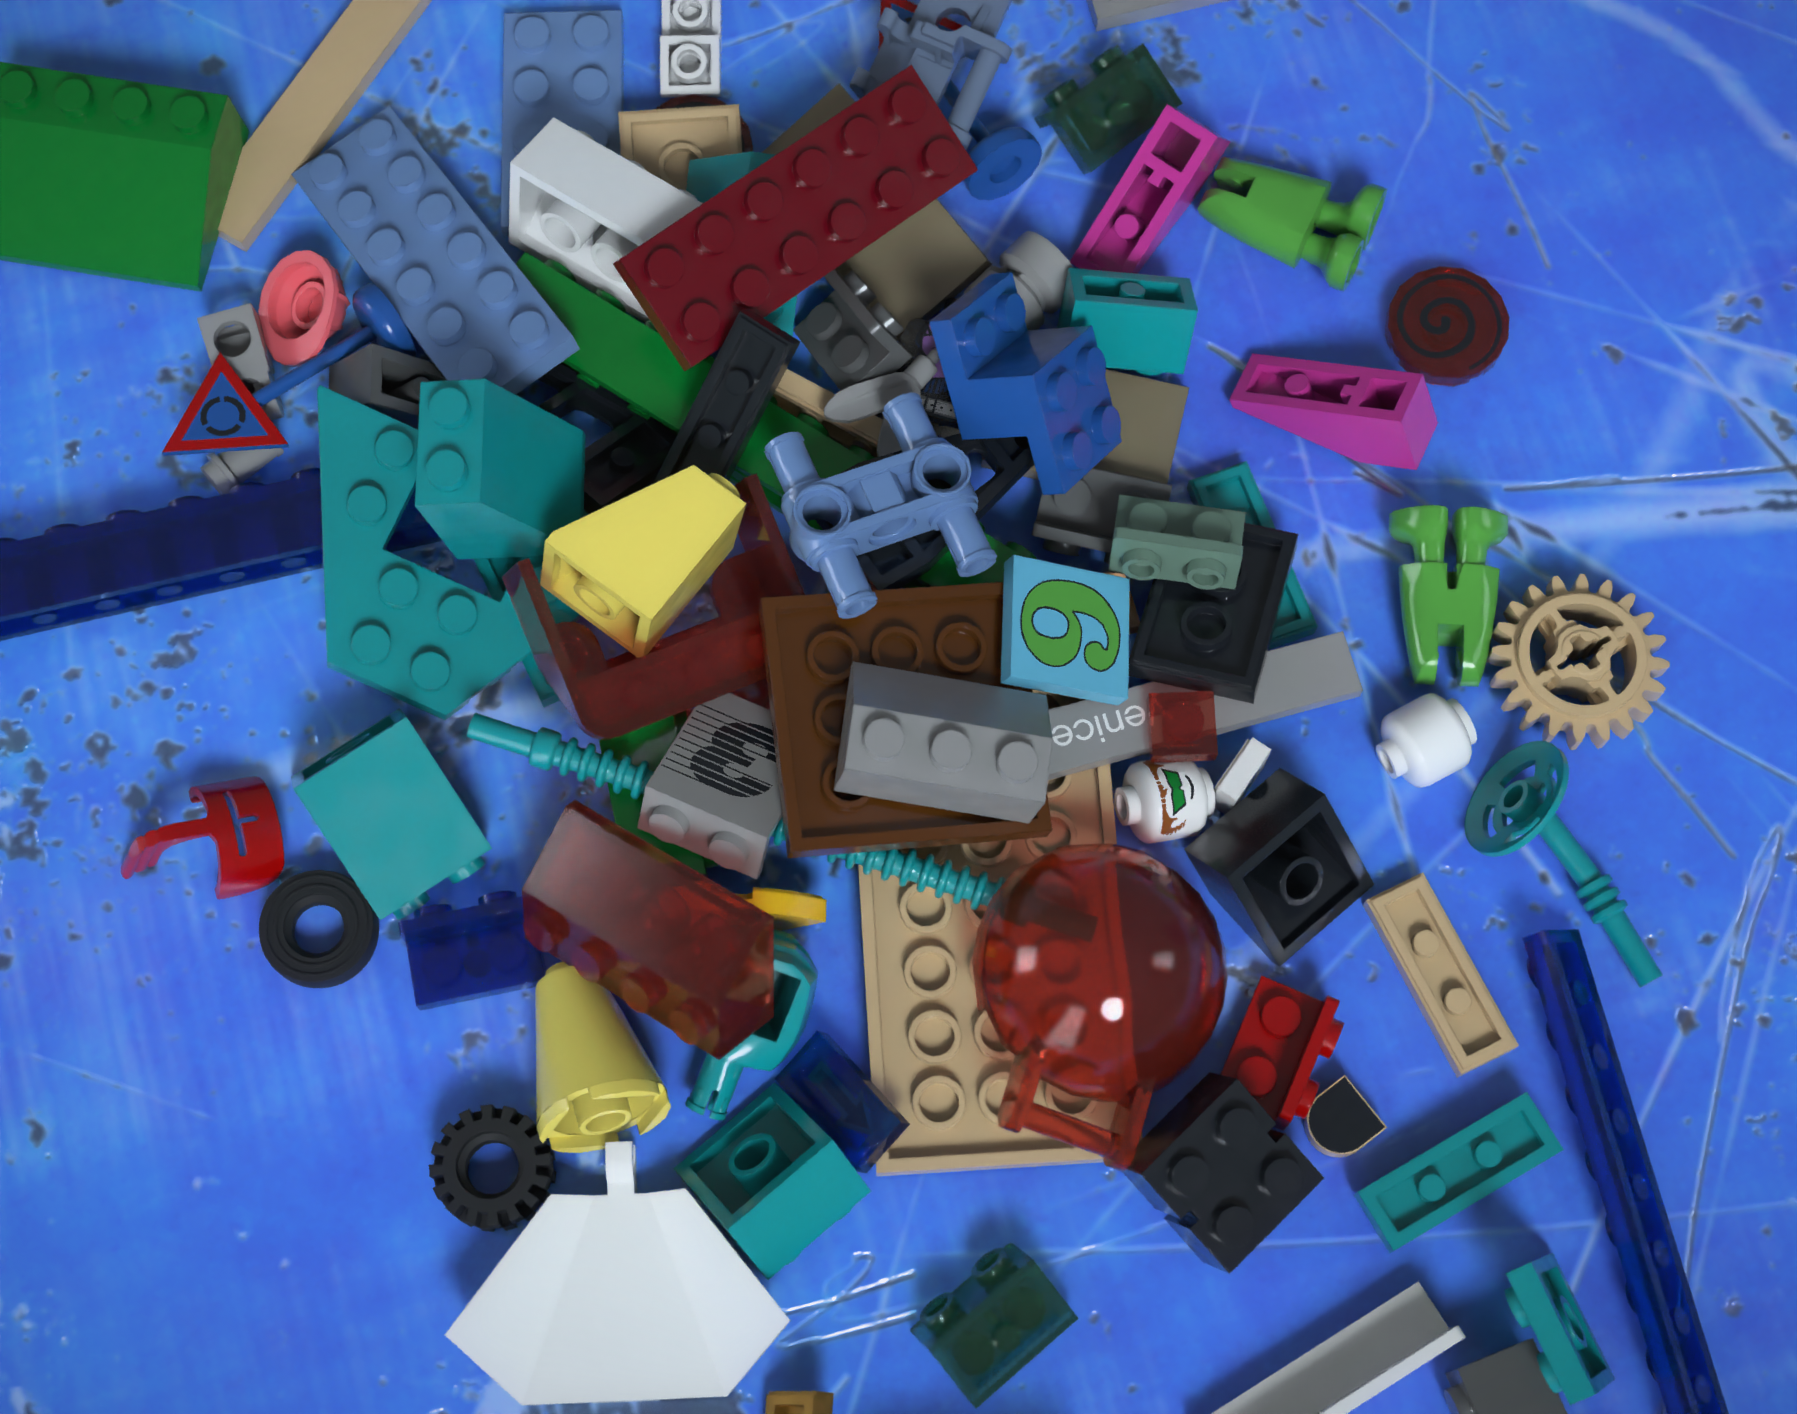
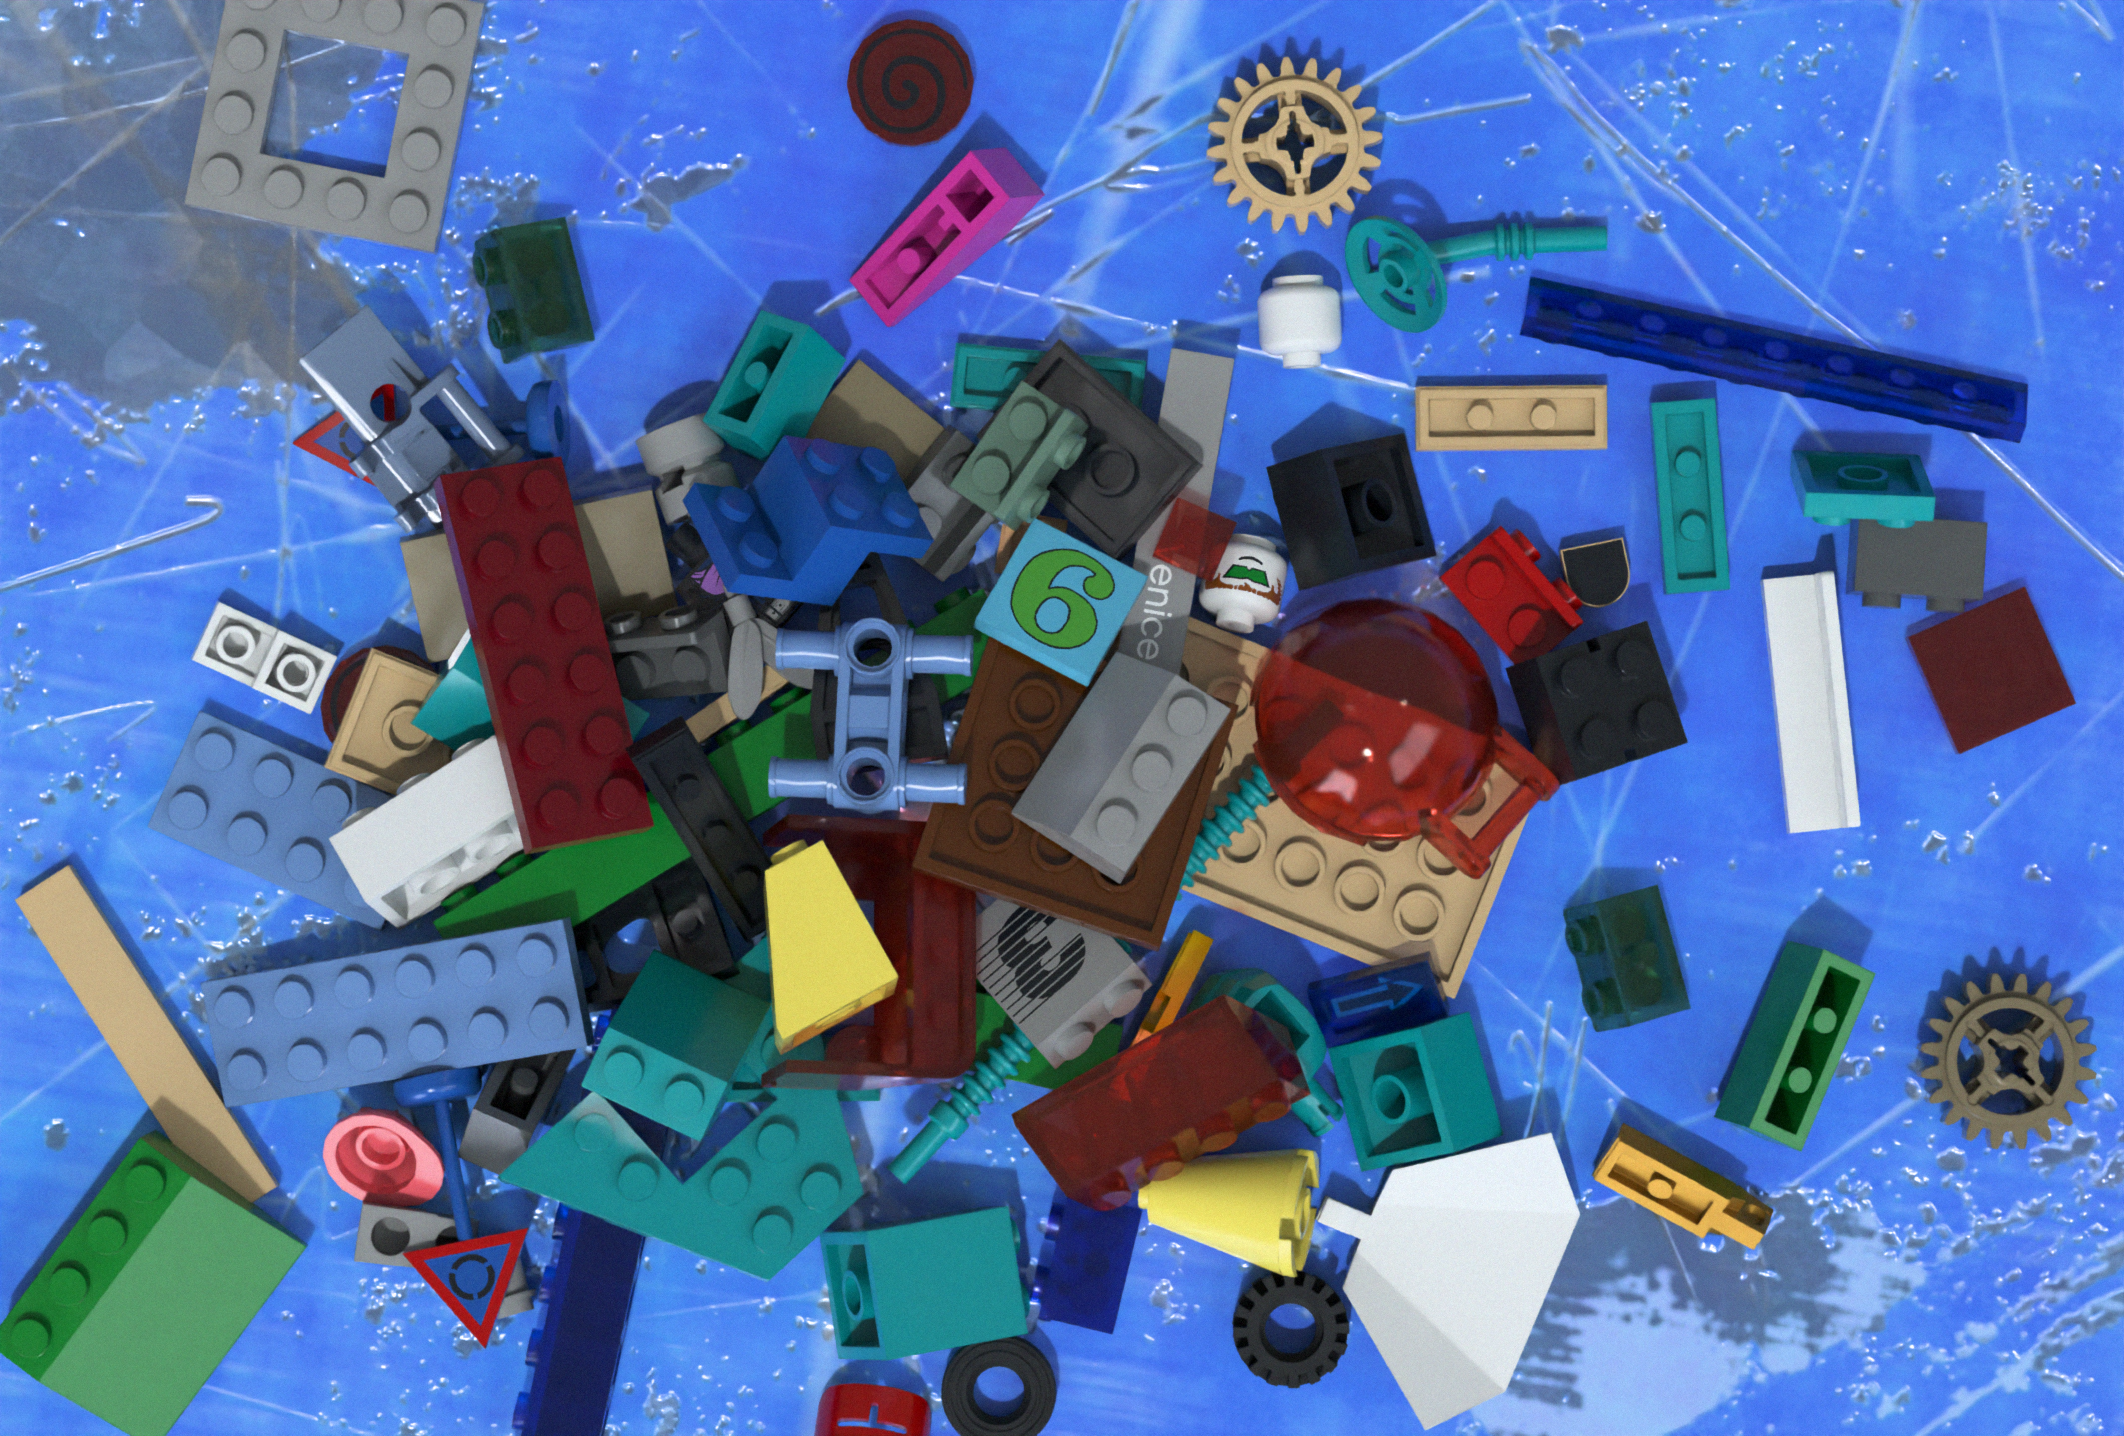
camera: 65 degrees left, 15 degrees up
dark pink slope [1070,104,1230,274] -> none
bright green piece [1197,157,1387,292] -> none
white tile [1214,737,1272,814] -> none
bright green piece [1389,505,1508,687] -> none

